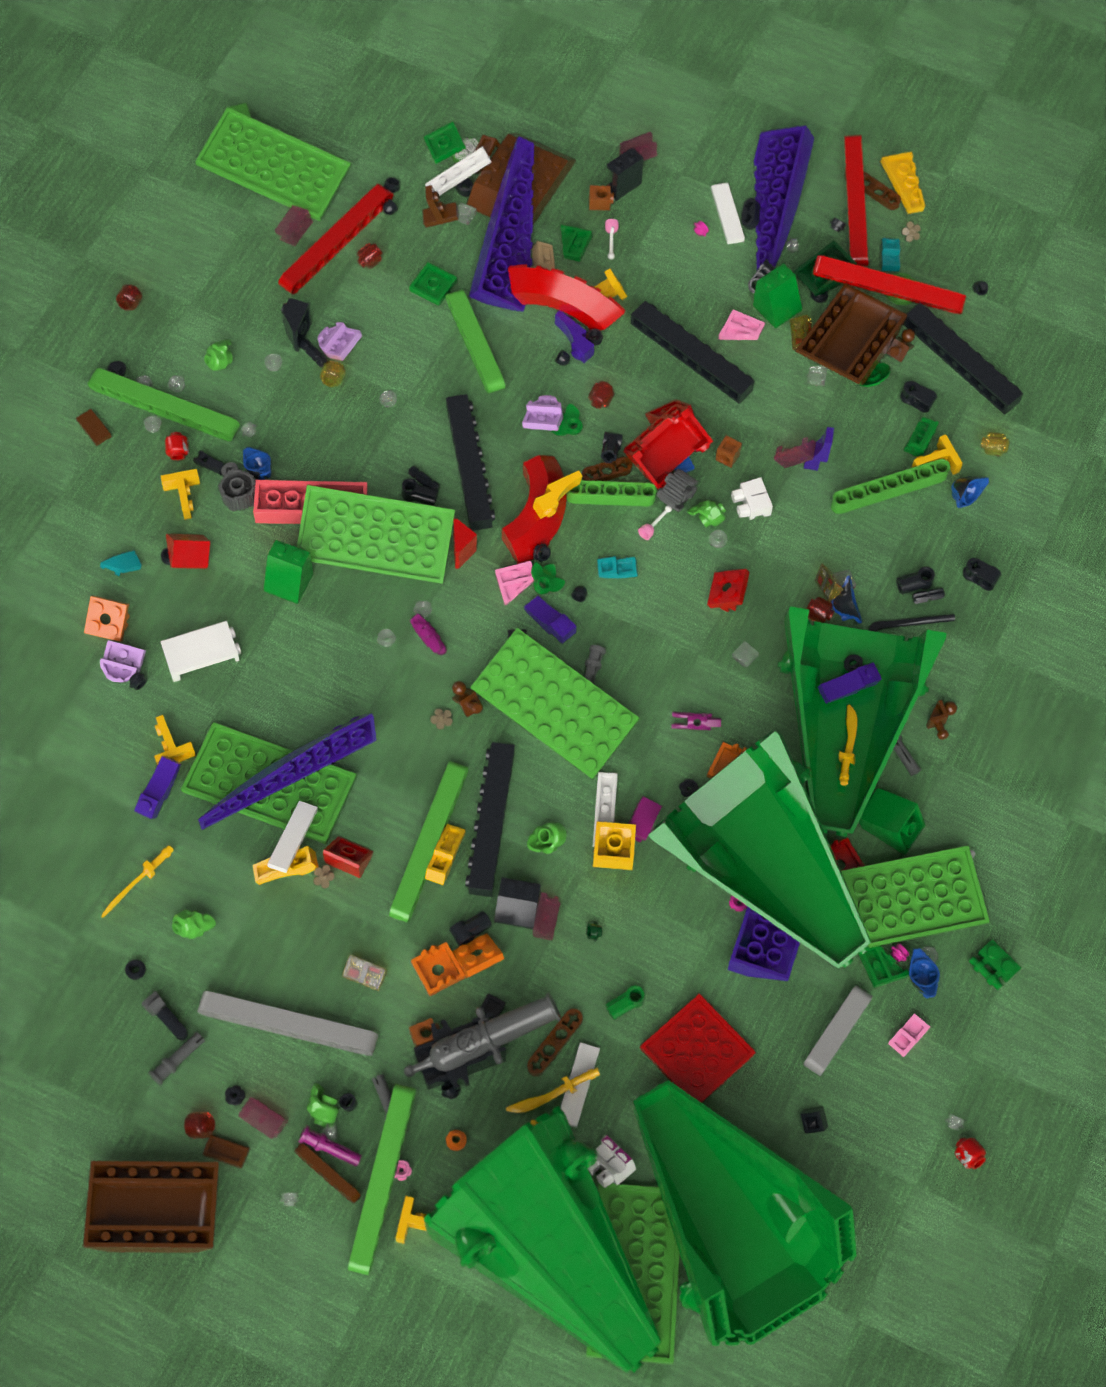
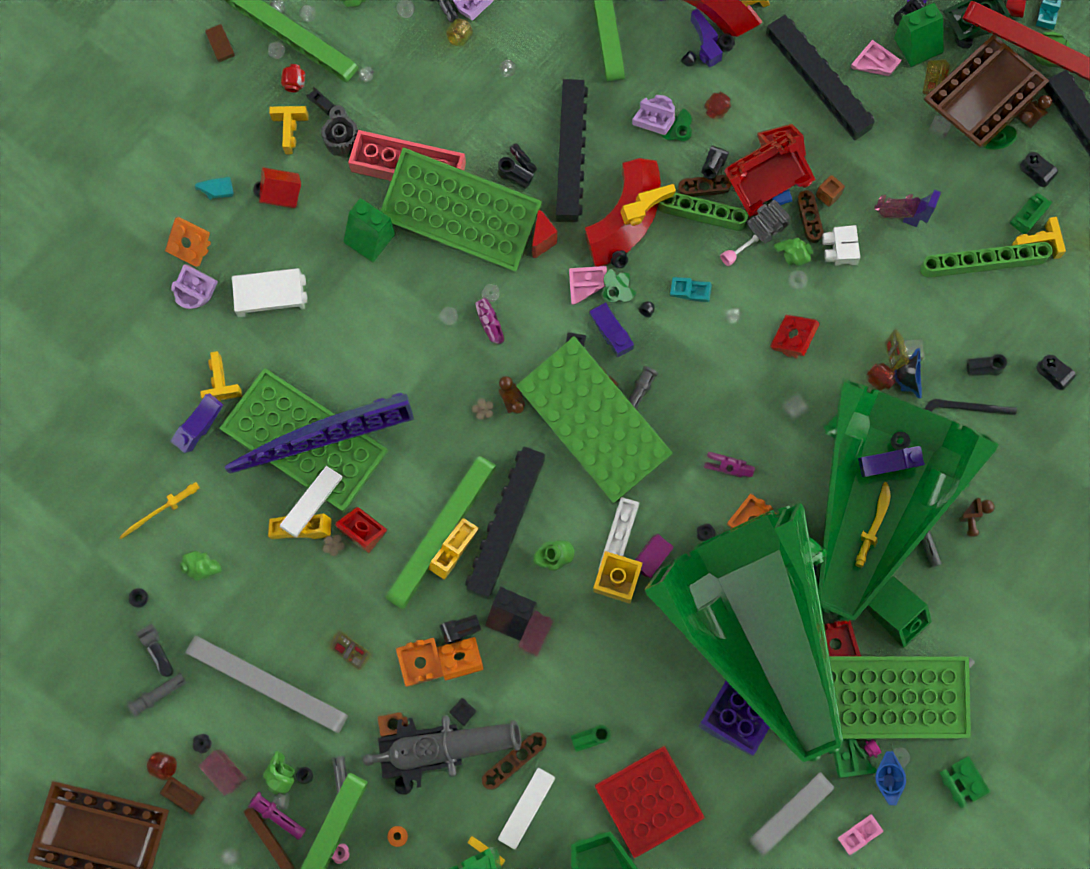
camera: 20 degrees right, 10 degrees up
black plate [129,673,147,691] -> none
blue hat [243,447,272,480] -> none
yellow sword [505,1067,600,1113] -> none
dark green plate [586,921,602,941] -> none
black piece [912,587,945,604] -> none
blue hat [951,476,989,508] -> none
none -> clear plate [724,308,743,323]
none -> reddish brown beam [797,190,823,243]

